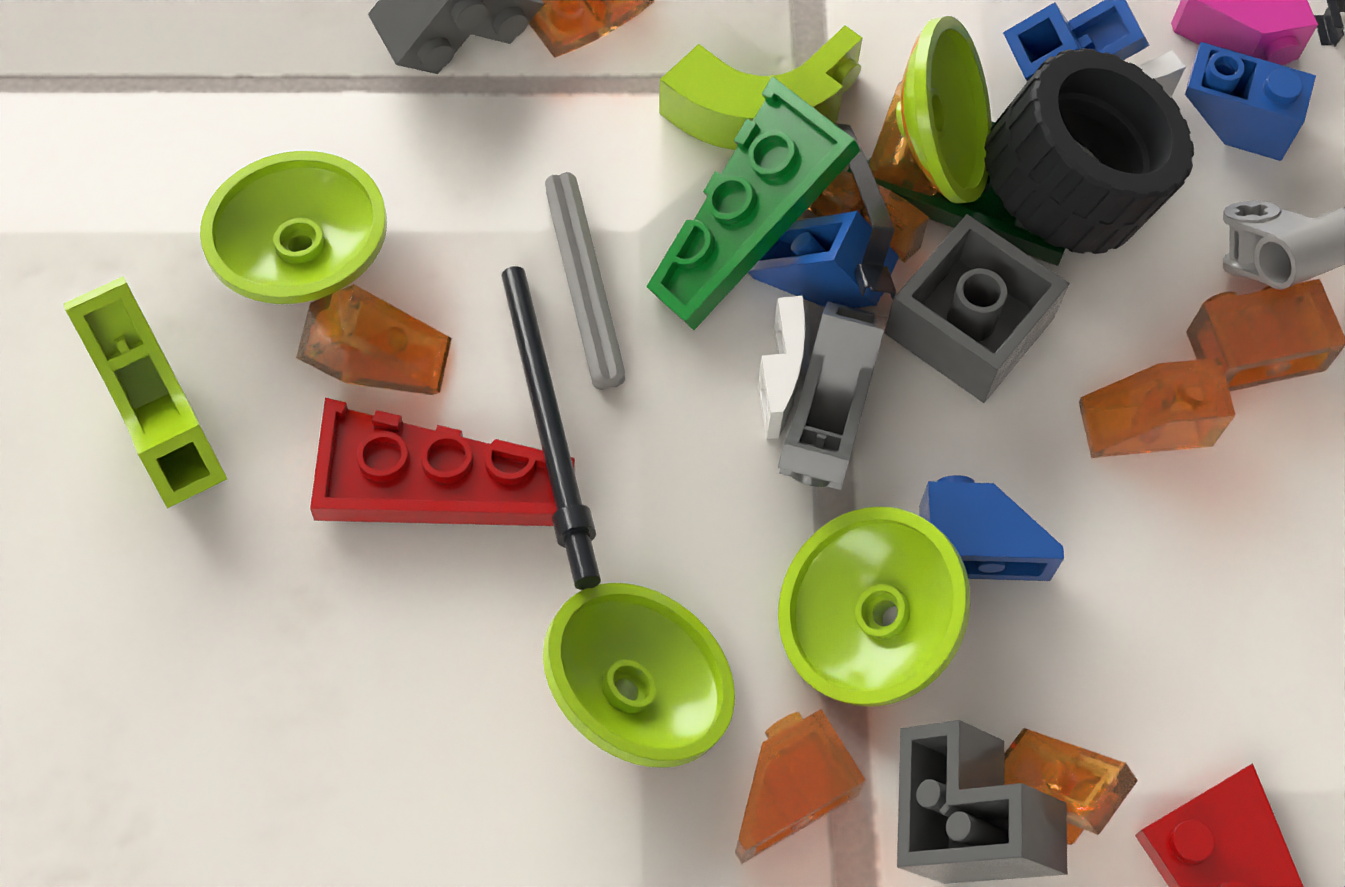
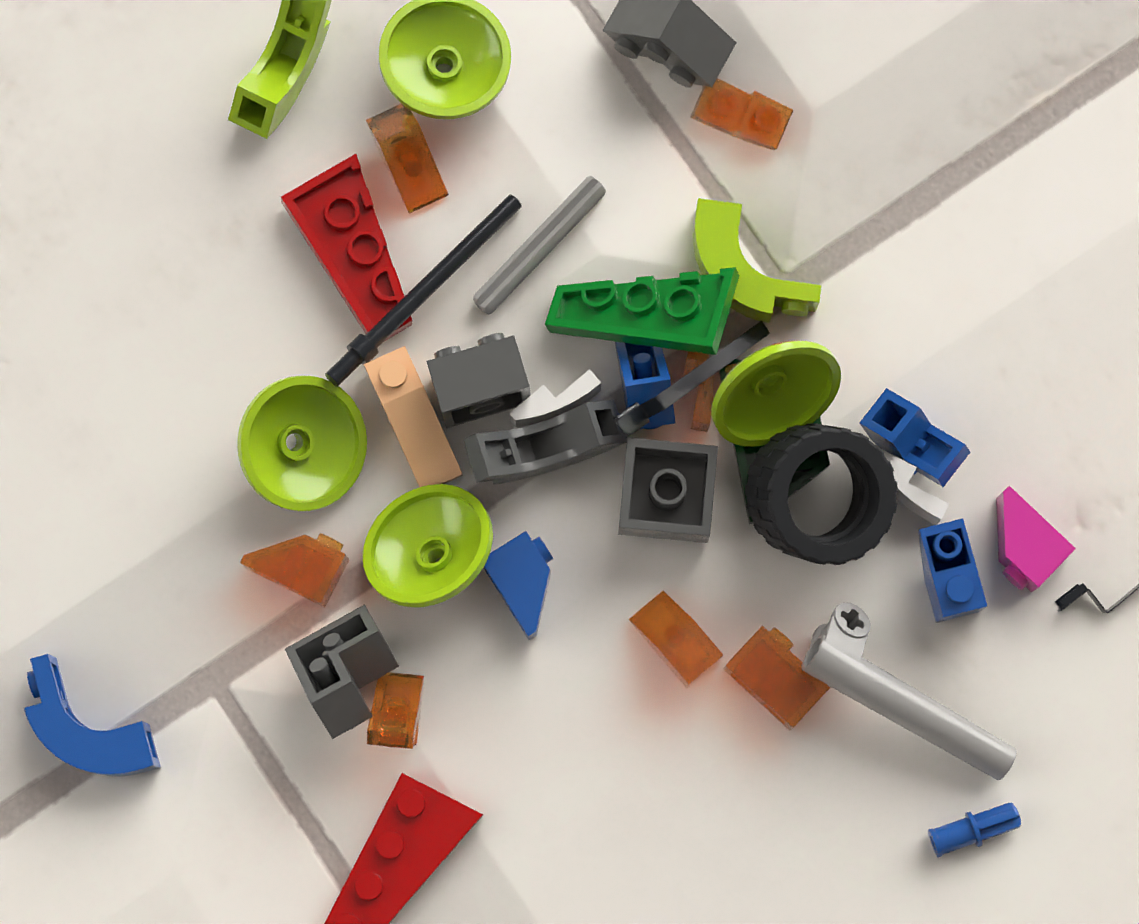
camera: 60 degrees right, 15 degrees up
none -> light nougat slope [364,346,463,487]
none -> dark grey brick [426,333,531,428]

